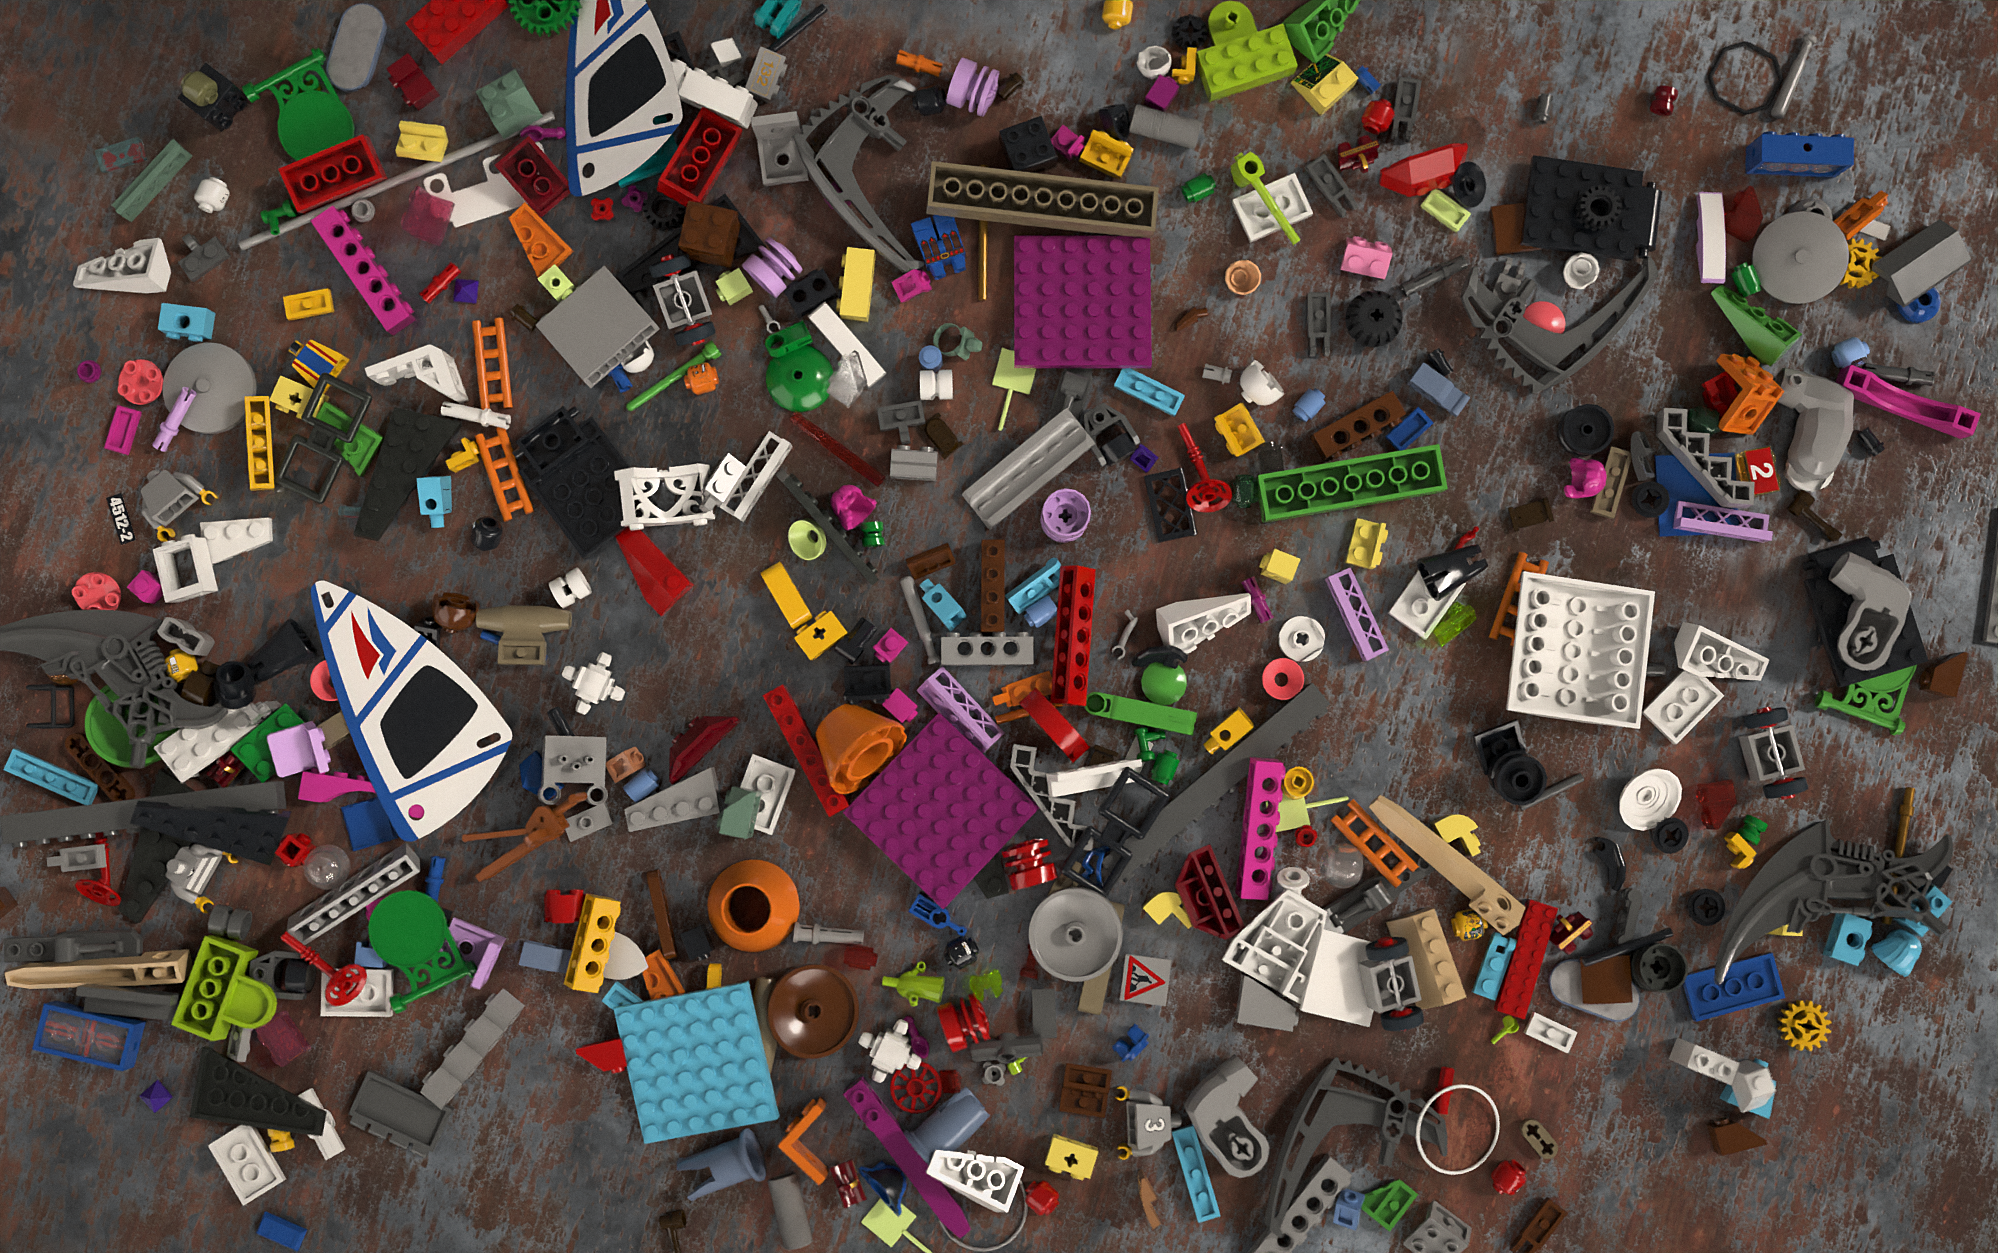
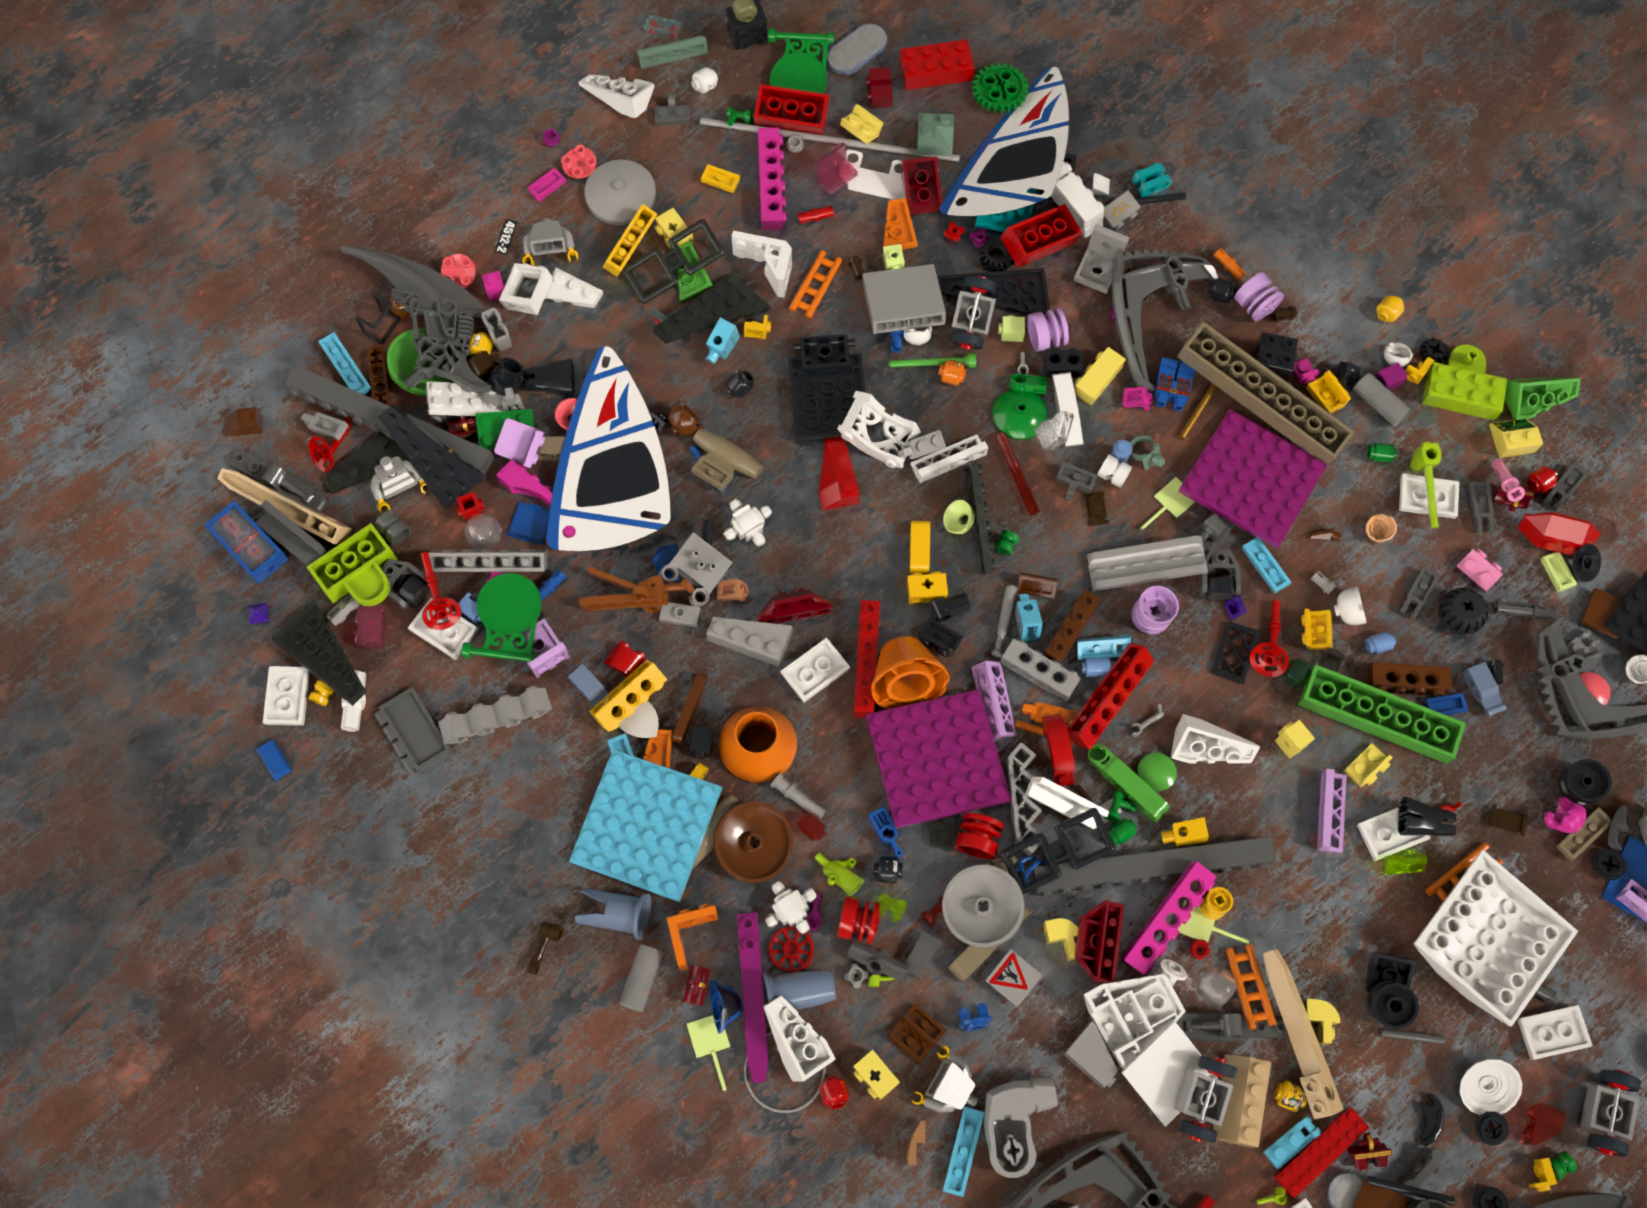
camera: 30 degrees right, 15 degrees down
lavender pin [152,387,197,452] -> none
medium azure brick [158,303,215,342] -> none
torso [289,340,350,394] -> none
white pin [441,401,511,429] -> none
dark purple slope [453,279,479,304] -> none
orange bar [474,427,534,522] -> none
magenta piece [520,125,566,142] -> none
white wheel [549,567,592,609] -> none
red slope [575,1037,628,1074] -> none
medium blue brick [623,768,660,803] -> none
reddish brown container [678,201,741,268] -> none
sand green slope [717,786,762,839] -> none
dark pink hair [830,485,877,531] -> none
dark pink bracket [872,628,909,663] -> none
dark pink brick [882,688,918,723] -> none
light grey brick [890,445,938,481] -> none
clear red slope [939,1069,962,1093] -> none
black piece [1131,645,1188,669] -> none
magenta pin [1241,576,1274,624] -> none
coral piece [1262,658,1304,700] -> none
white plate [1278,616,1325,662] -> none
blue pin [1354,65,1382,95] -> none
white wedge [1674,622,1769,681] -> none
none -> bright pink pin [1491,458,1525,502]

